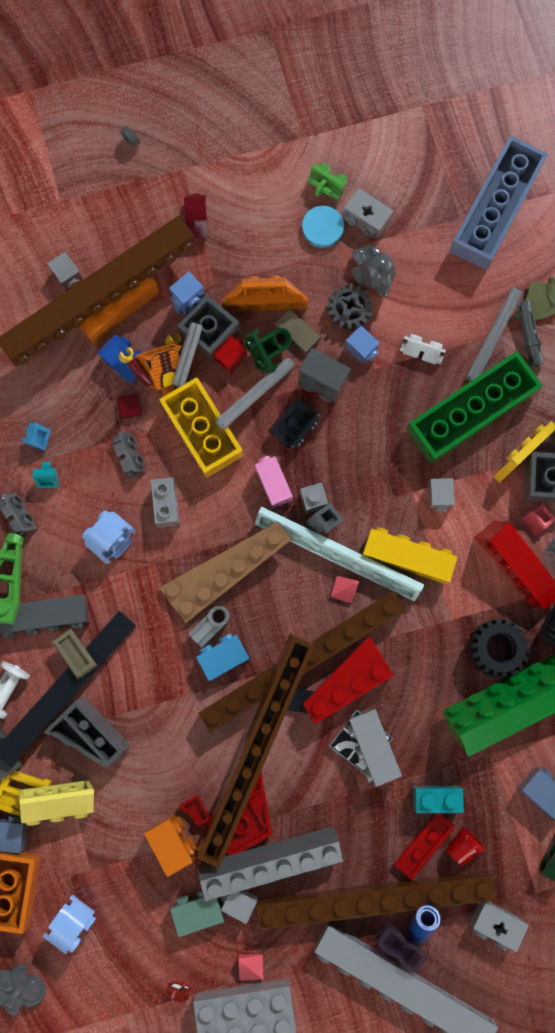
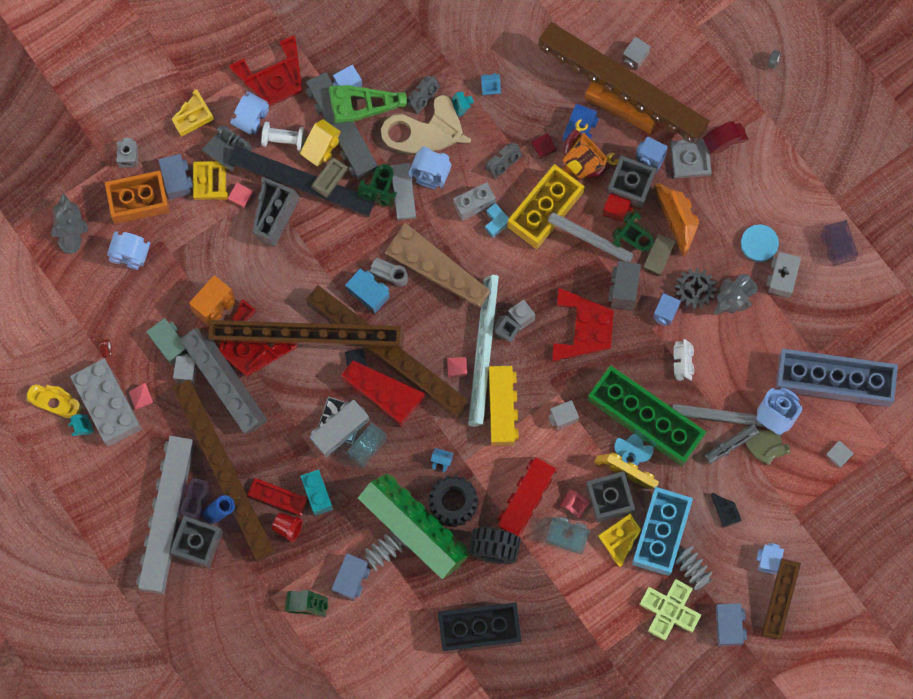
camera: 70 degrees right, 5 degrees down
light yellow slope [19,780,94,826] -> none
light grey axle [172,323,202,387] -> none
bright pink brick [255,456,293,509] -> none
black bracket [268,398,320,449] -> none
bright green hips [307,163,347,201] -> none
light grey brick [469,901,529,952] -> none
none -> dark grey brick [170,516,223,569]
none -> coral tile [228,183,254,209]
none -> yellow brick [300,119,341,166]
none -> clear light blue brick [347,422,387,468]
none -> dark green pin [357,164,397,207]
none -> light grey piece [364,530,407,571]
none -> tan animal [381,95,471,155]
none -> light grey tile [391,163,416,221]
none -> dark azure tile [431,448,454,472]
none -> medium azure piece [485,203,509,238]
none -> red wing [552,288,614,362]
none -> medium azure plate [615,434,654,466]
none -> light grey tile [670,139,712,179]
none -> light blue brick [756,388,802,435]
none -> clear purple brick [821,220,858,266]

